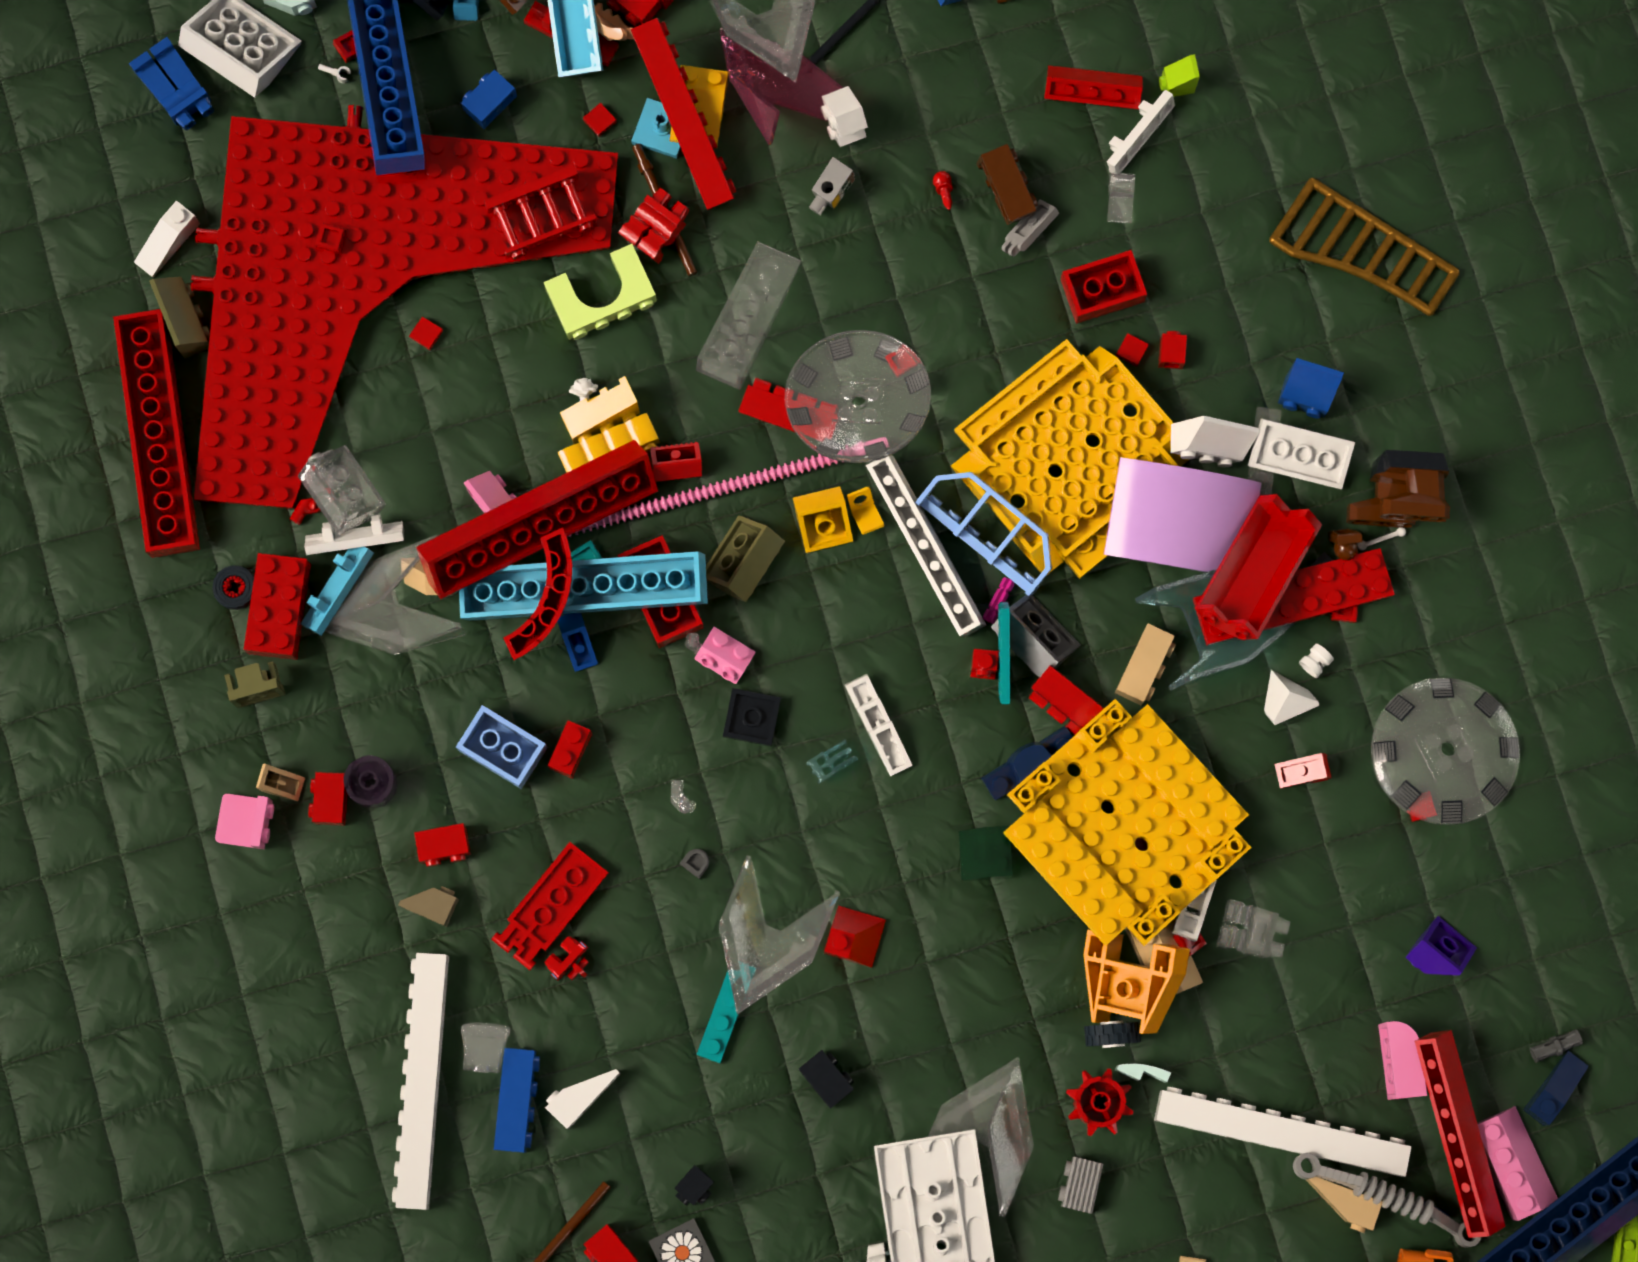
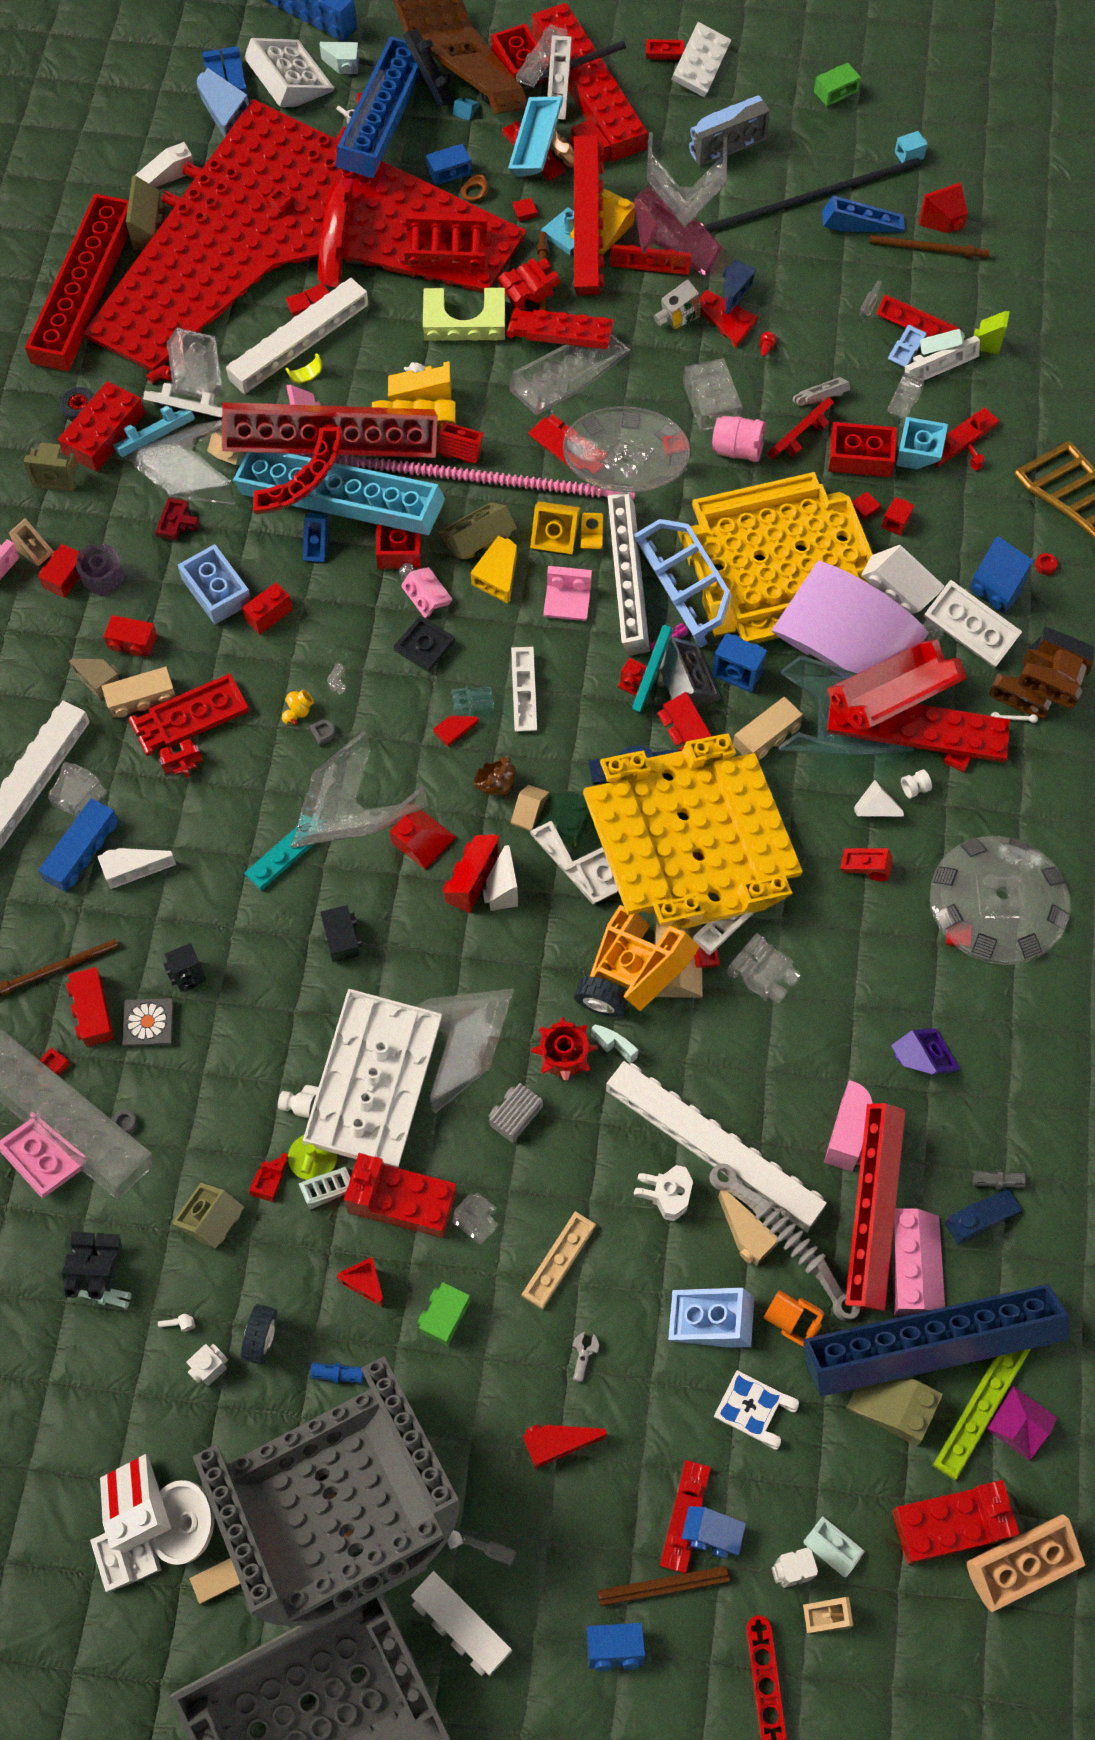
camera: 25 degrees right, 15 degrees down
white brick [821,86,868,147] -> none
reddish brown wedge [976,144,1038,225] -> none
reddish brown tile [1328,529,1362,560] -> none
none -> tan brick [102,667,176,719]
none -> dark red hinge [155,498,200,541]
none -> light blue slope [196,68,249,138]
none -> white brick [226,278,368,395]
none -> yellow animal [282,689,314,725]
none -> red tile [286,292,310,317]
none -> neon yellow helmet [286,354,322,383]
none -> red brick [318,179,353,287]
none -> red tile [433,716,479,747]
none -> red slope [442,834,500,913]
none -> dark orange piece [461,175,489,202]
none -> yellow slope [471,536,517,604]
none -> reddish brown hair [473,756,516,796]
none -> white slope [483,845,518,911]
none -> red hinge [506,308,614,349]
none -> tan slope [511,785,549,831]
none -> white wing [530,821,619,904]
none -> bright pink bracket [544,566,592,621]
none -> red hinge [610,244,692,275]
none -> white hinge [634,1165,693,1221]
none -> clear brick [683,358,742,431]
none -> red wing [700,290,758,348]
none -> bright pink piece [712,416,766,462]
none -> blue brick [712,633,767,693]
none -> dark blue slope [723,260,756,314]
none -> red hinge [767,397,834,460]
none -> clear axle [860,280,882,315]
none -> light blue slope [888,325,927,368]
none -> medium azure slope [896,417,948,469]
none -> light aqua slope [920,329,965,355]
none -> red hinge [933,407,999,468]
none -> red hand [967,444,984,470]
none -> red tile [1034,553,1058,575]

